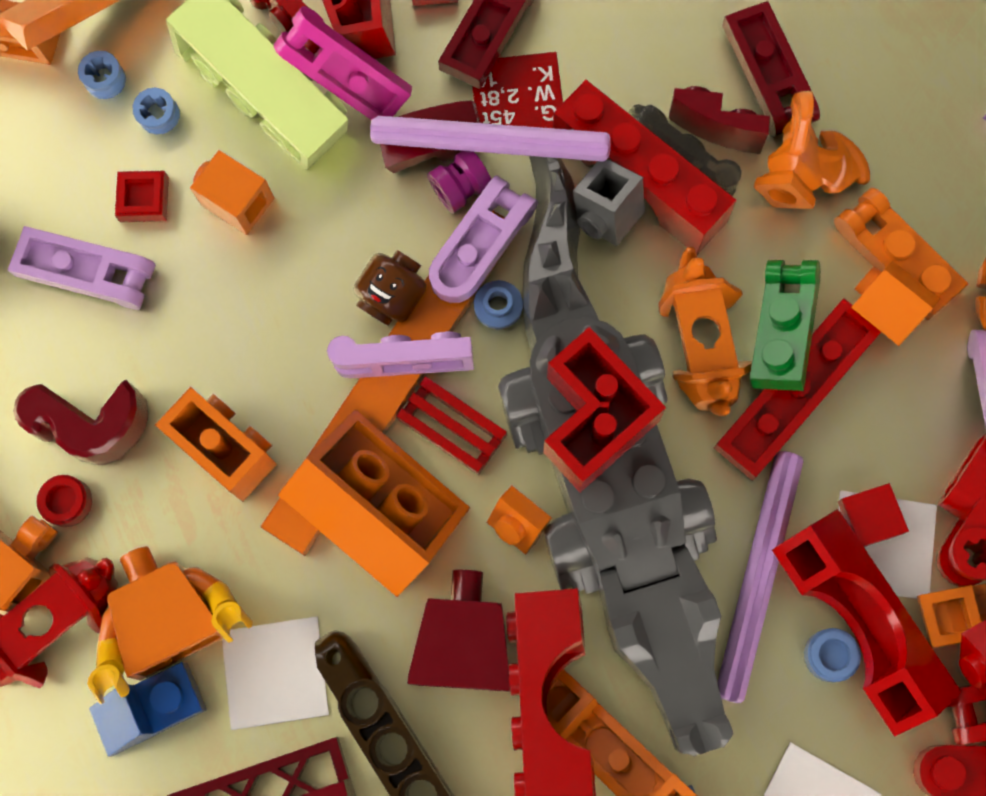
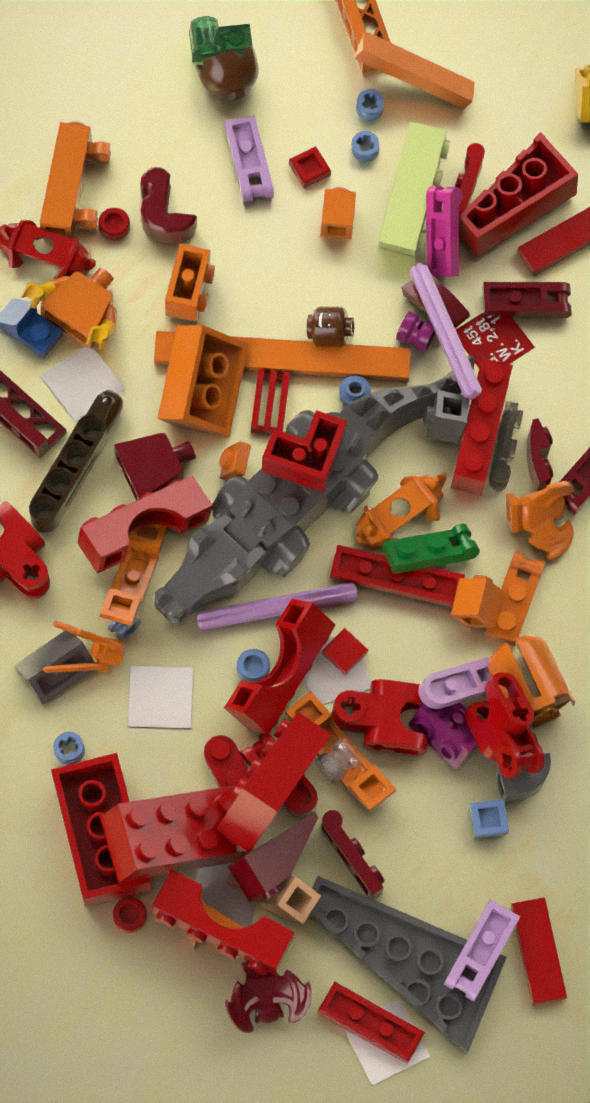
camera: 50 degrees right, 5 degrees down
lavender plate [327,331,474,379] -> none
lavender plate [429,175,538,303] -> none

